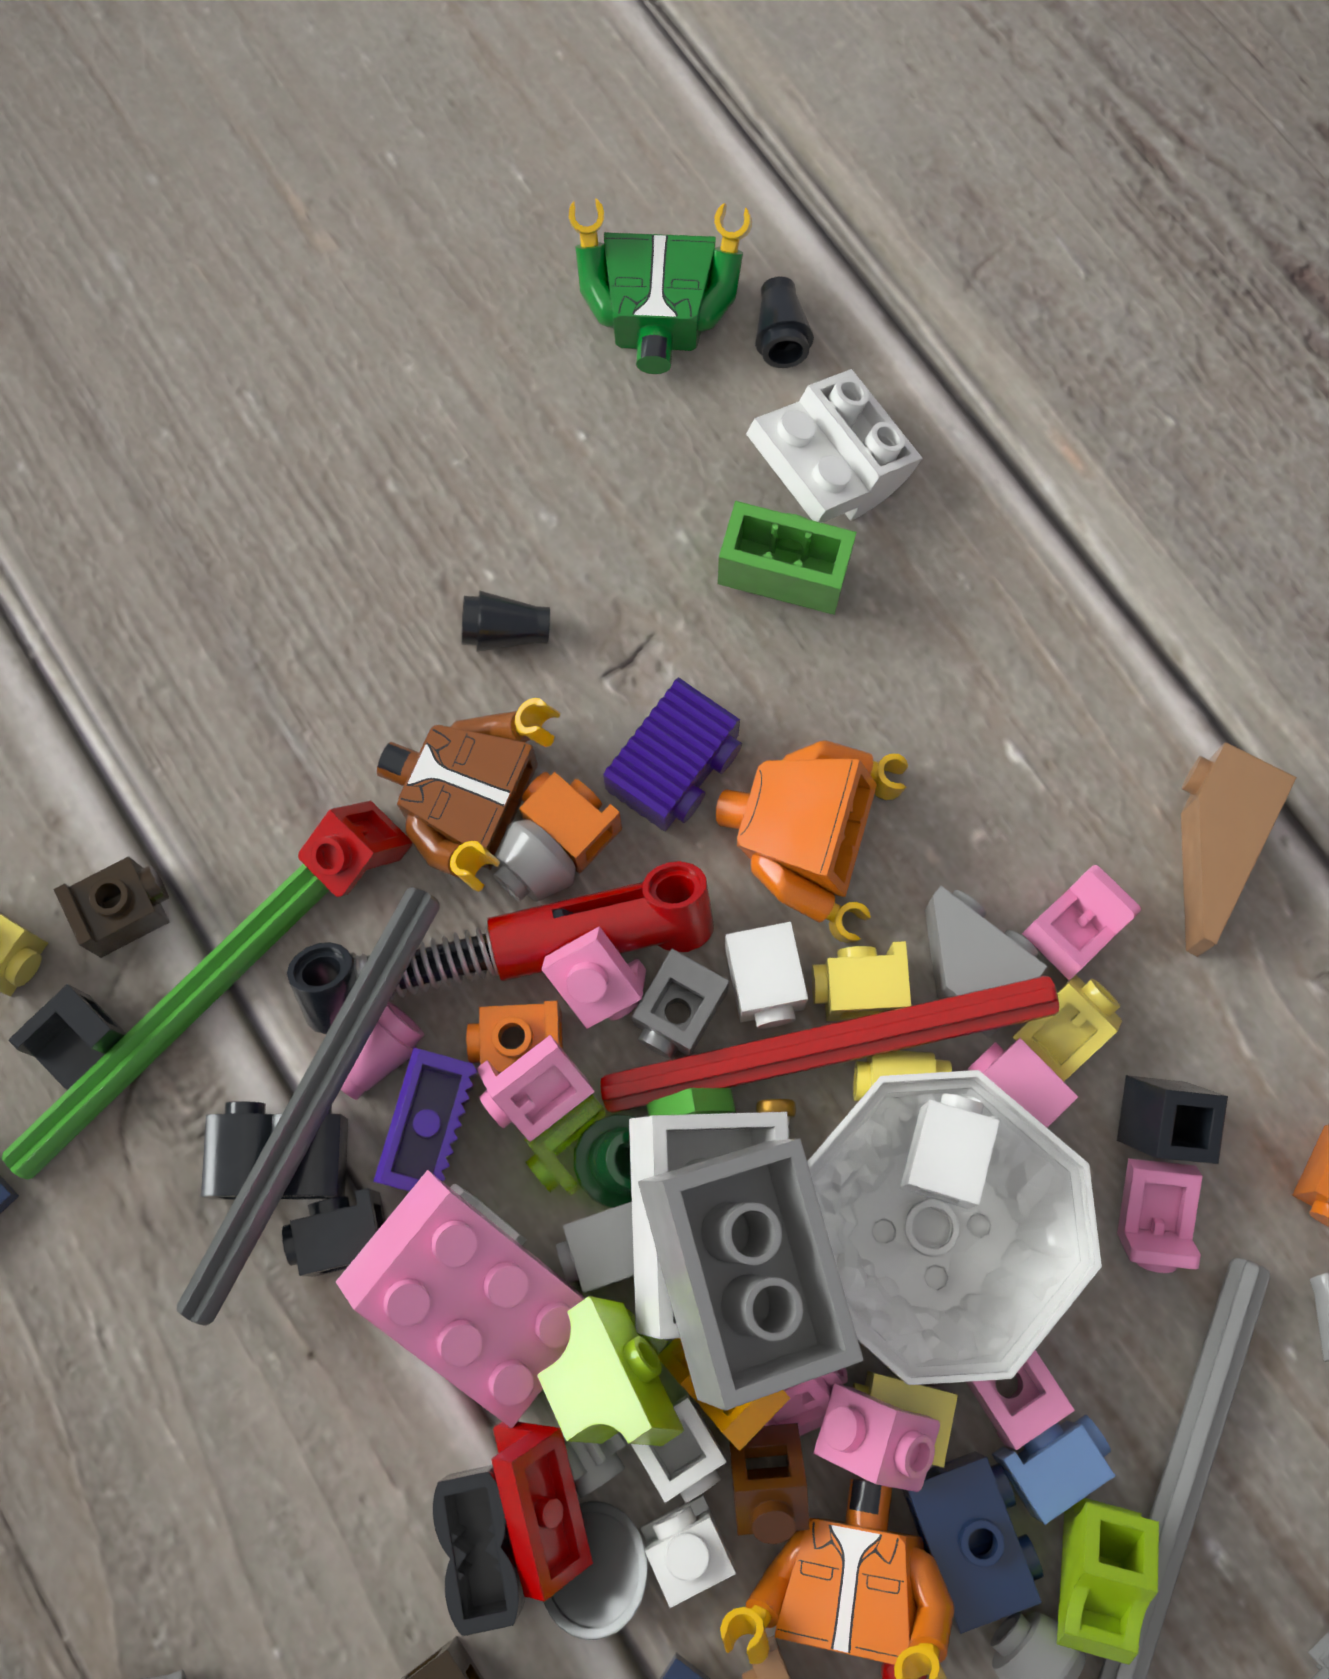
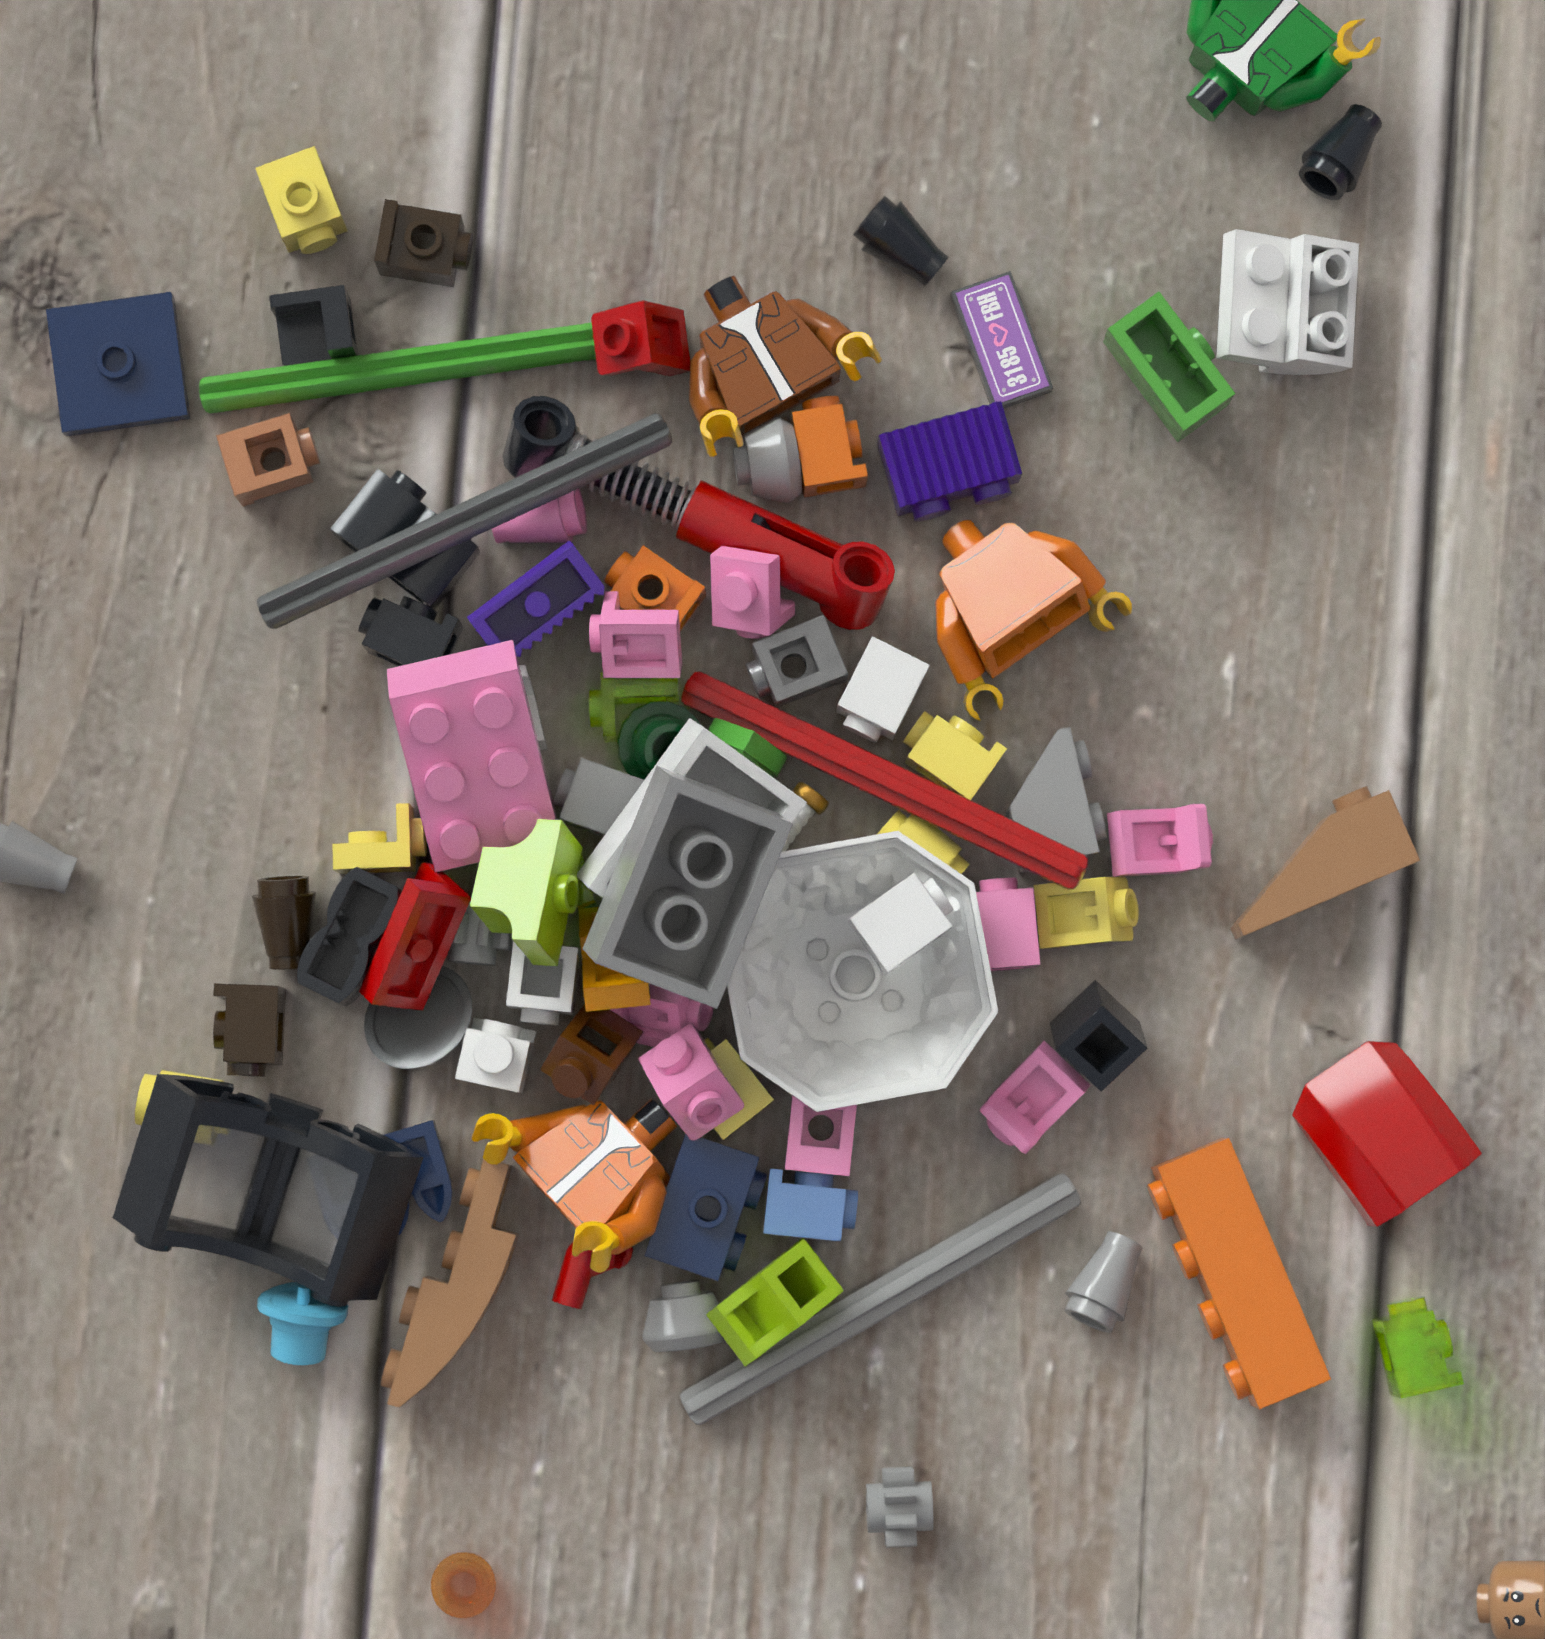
camera: 30 degrees right, 10 degrees up
none -> nougat brick [216,413,320,507]
none -> dark brown cone [252,875,316,970]
none -> light yellow bracket [332,803,427,874]
none -> medium lavender tile [950,271,1053,409]

